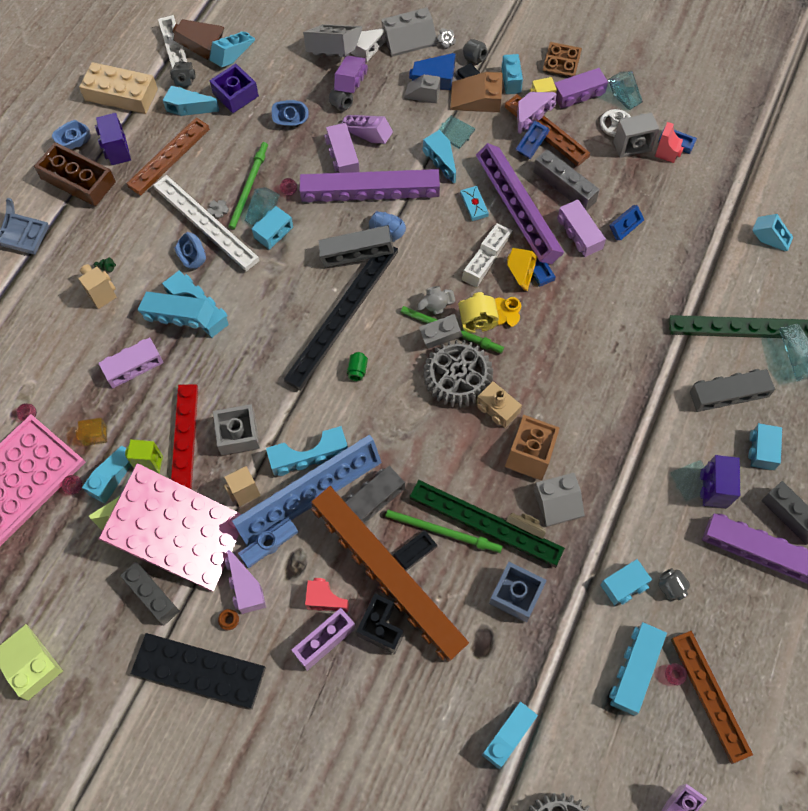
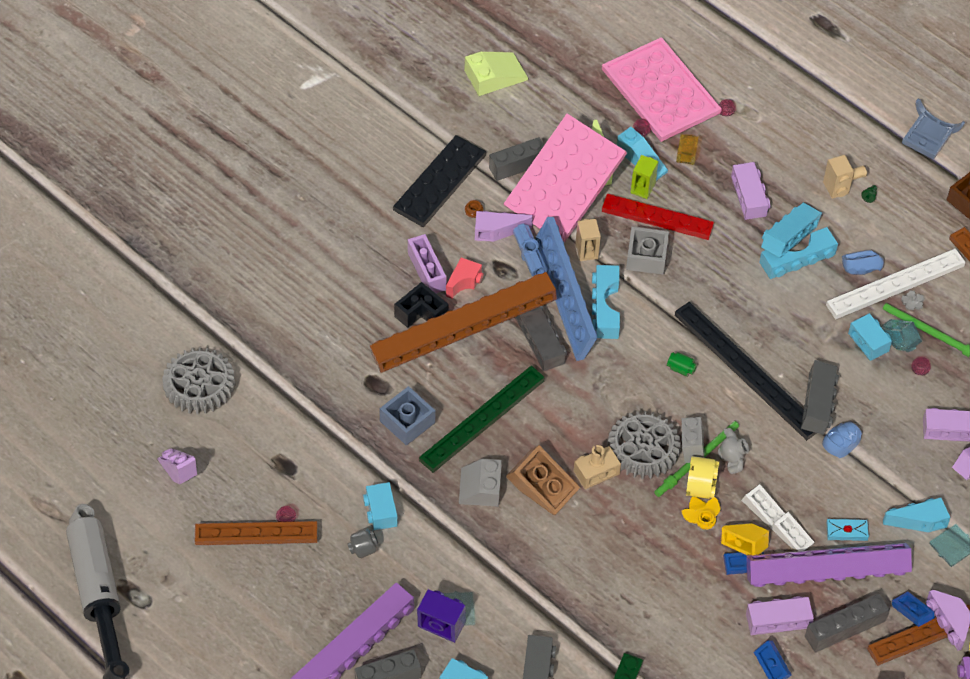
camera: 105 degrees right, 10 degrees down
medium lavender brick [300,169,440,202] -> none
bright green bar [385,510,503,554] -> none
black tile [393,530,437,571] -> none
medium azure slope [482,702,538,770] -> none
dark tan tile [506,513,546,539] -> none
medium azure brick [609,622,667,716] -> none

